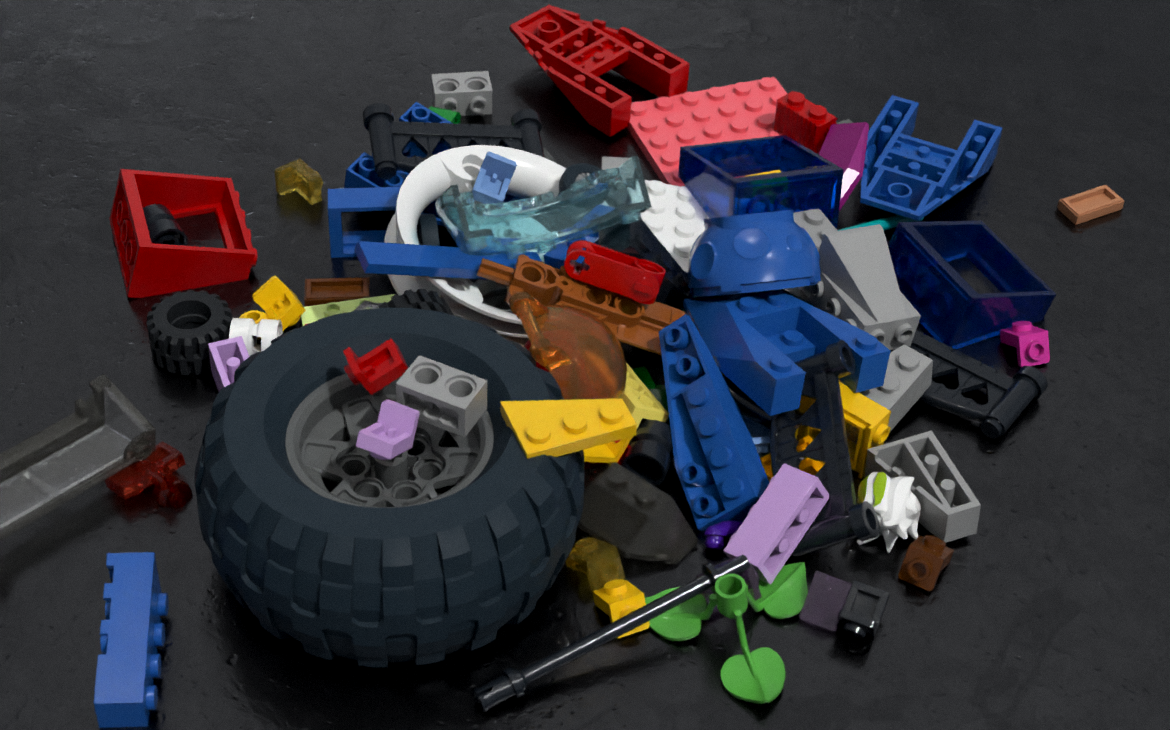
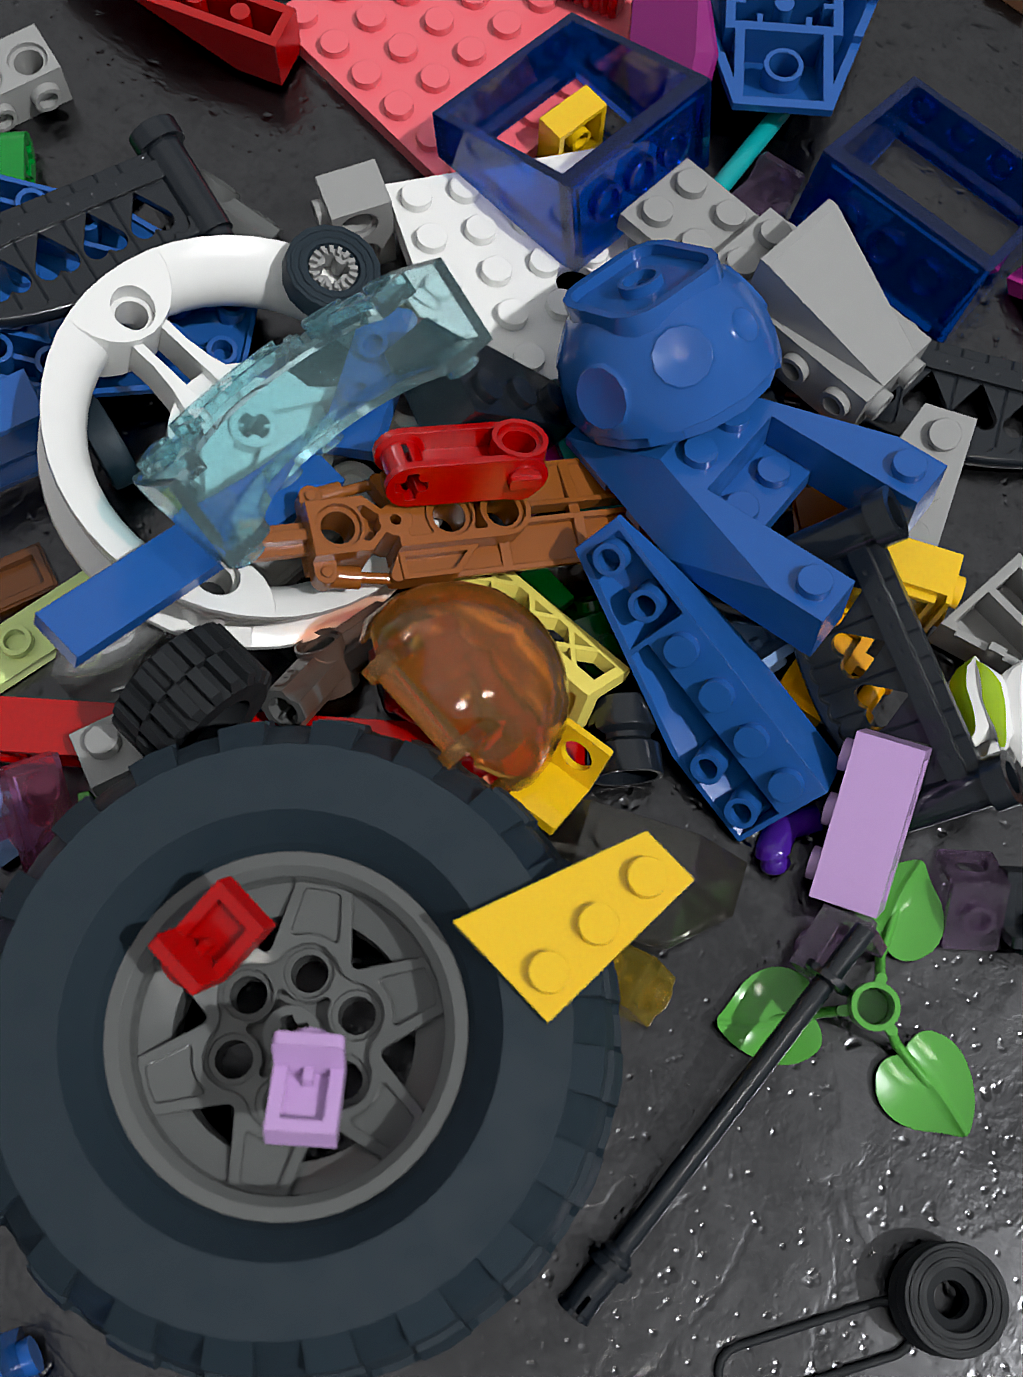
camera: 25 degrees left, 30 degrees up
light grey brick [396,355,487,437] -> none
medium blue bracket [469,152,517,210] -> none
yellow bracket [592,579,650,638] -> none

